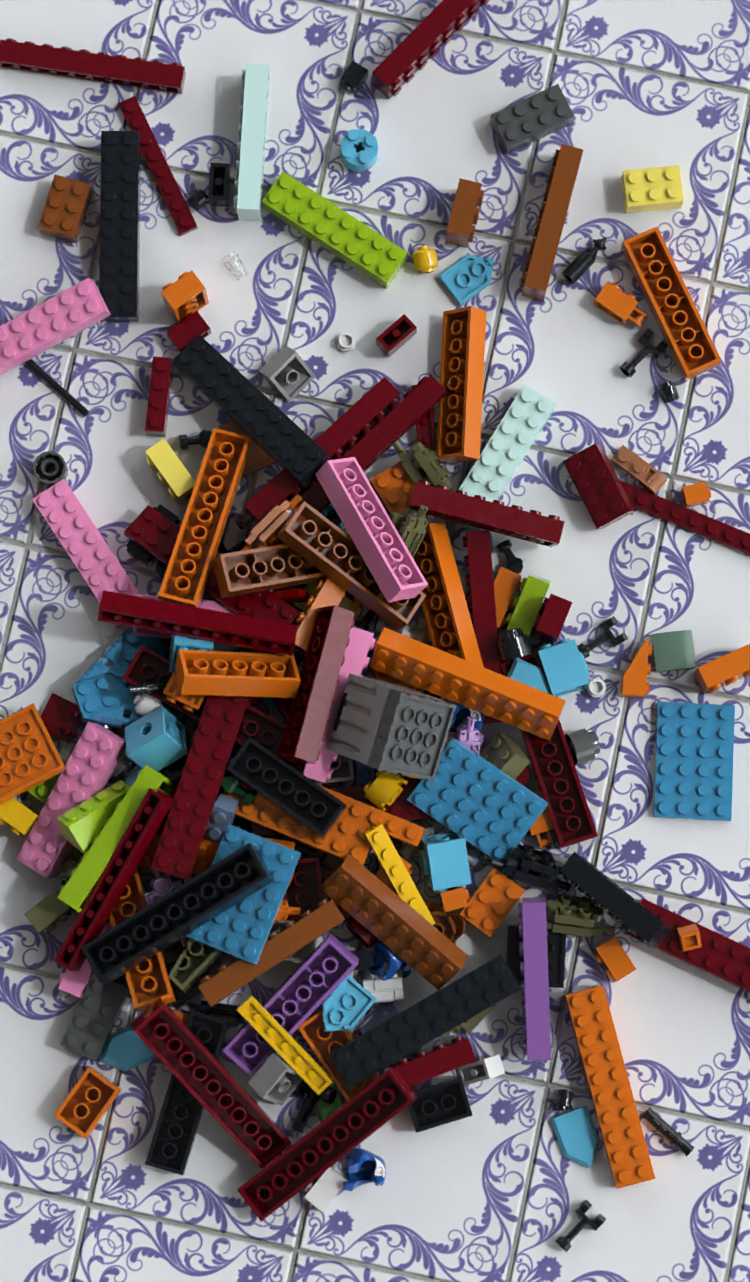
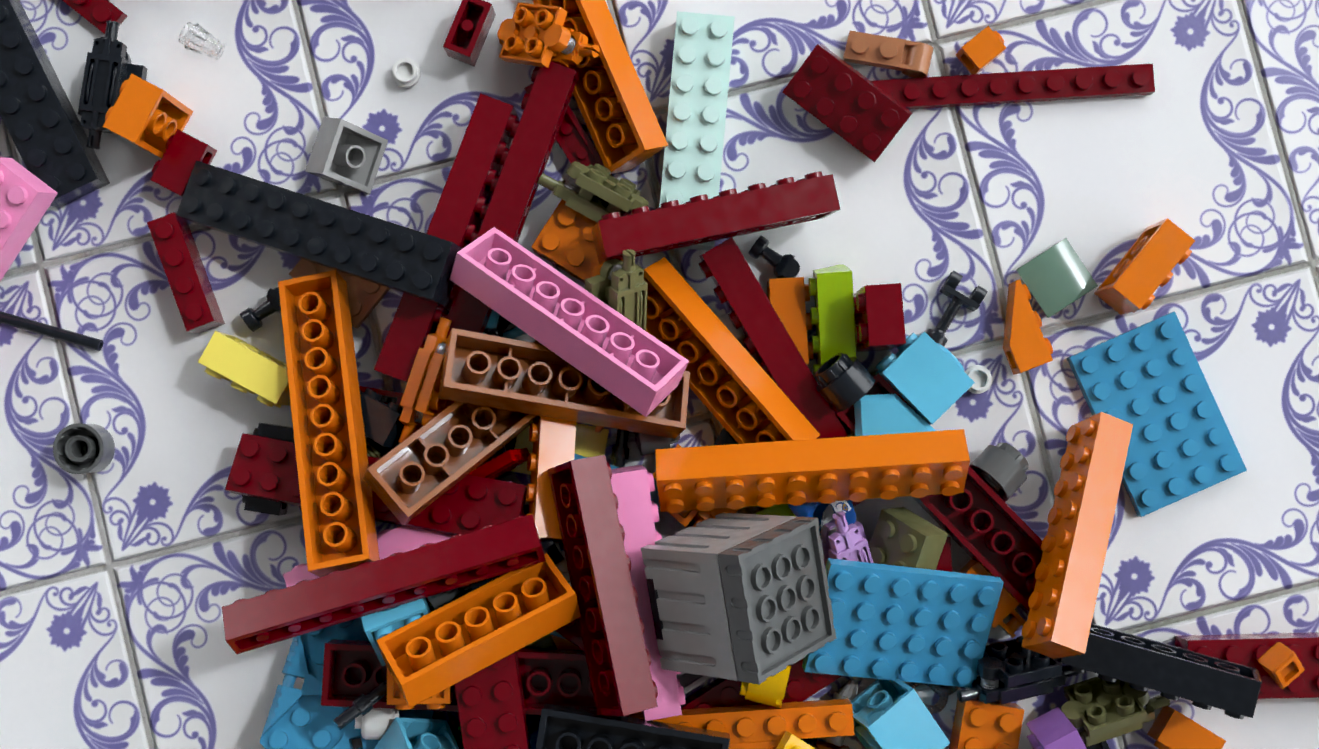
camera: 25 degrees left, 5 degrees up
bright pink brick [32,479,140,629] -> none
none -> black piece [78,20,148,149]
none -> orange piece [497,2,600,68]
none -> brick [1021,412,1133,659]

